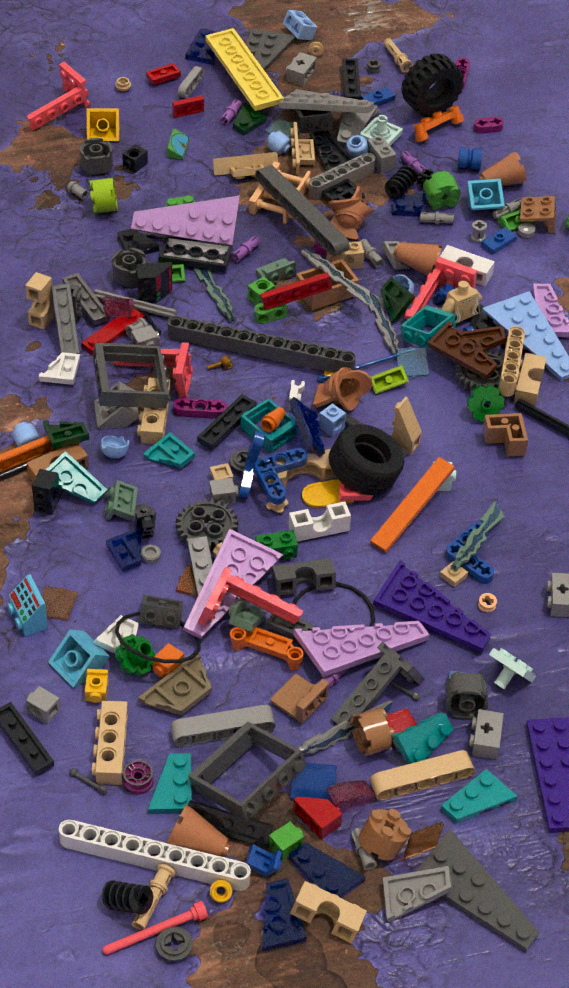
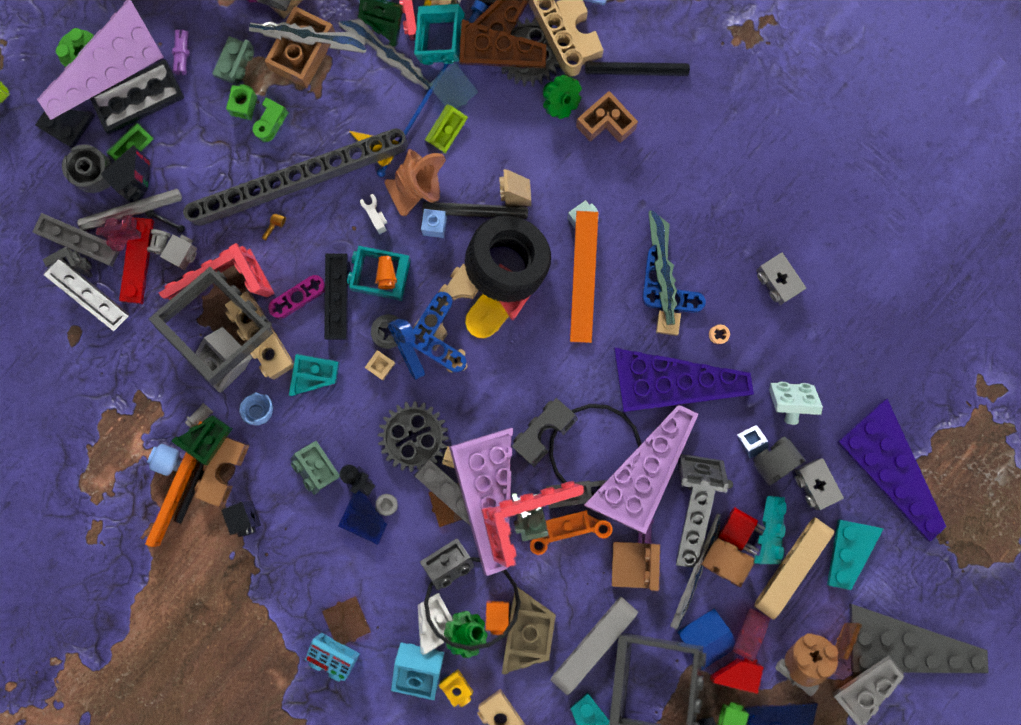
camera: 30 degrees left, 35 degrees up
tan arch [25,272,55,330] -> none
white wing [39,352,80,385] -> none
wing [46,451,108,505] -> none
sand green sword [192,267,236,322] -> none
light grey brick [209,478,239,506] -> none
green brick [255,530,298,560] -> none
red plate [260,272,332,310] -> none
white arch [288,502,351,542] -> none
clear blue wing [289,397,325,457] -> none

